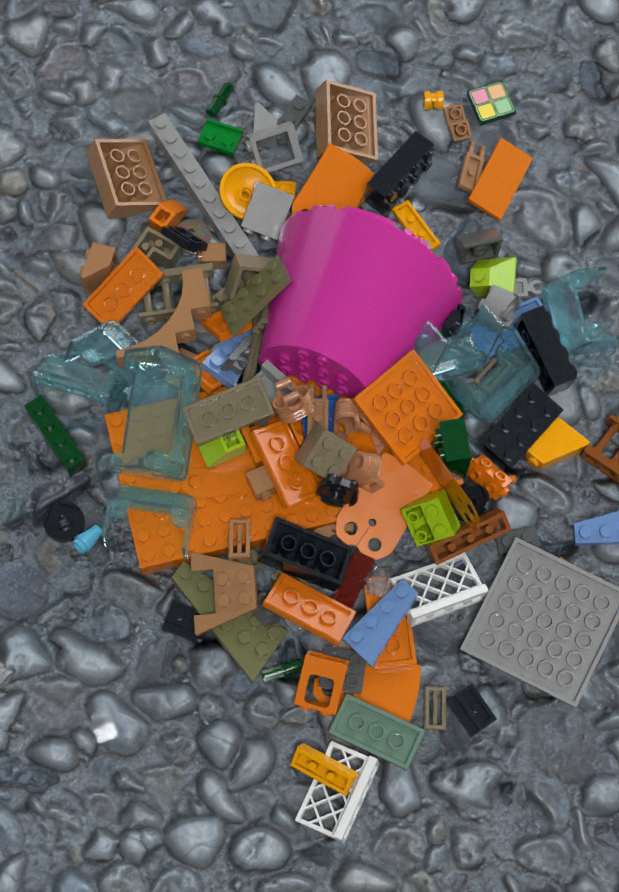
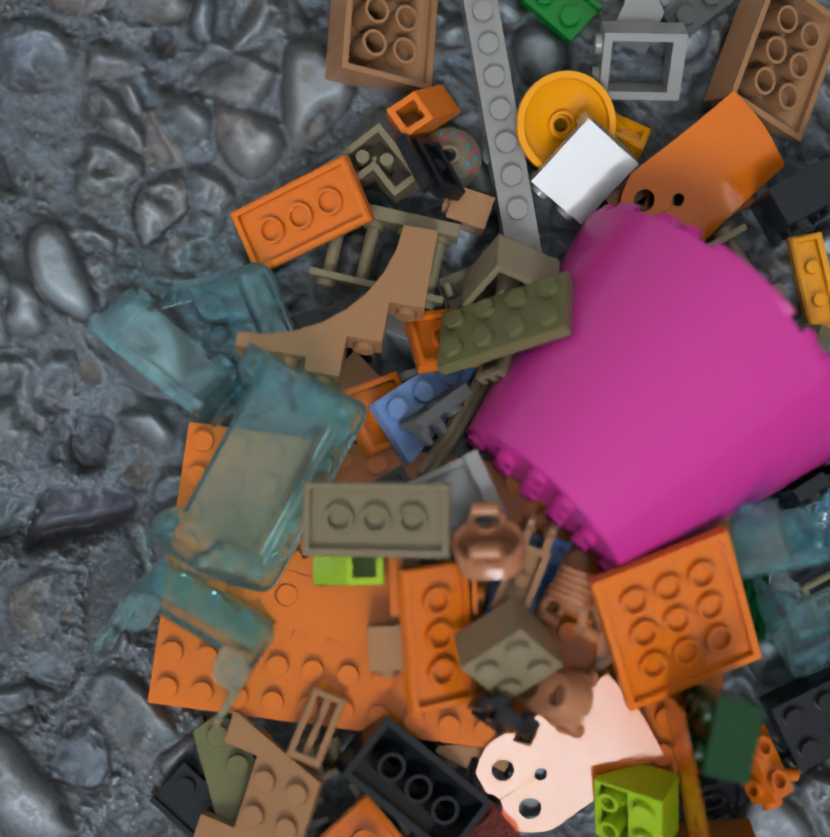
camera: 25 degrees right, 15 degrees up
dark green brick [24,395,88,477] -> none
black plate [43,501,85,543] -> none
medium azure cone [72,524,103,554] -> none
medium nougat slope [79,242,119,295] -> none

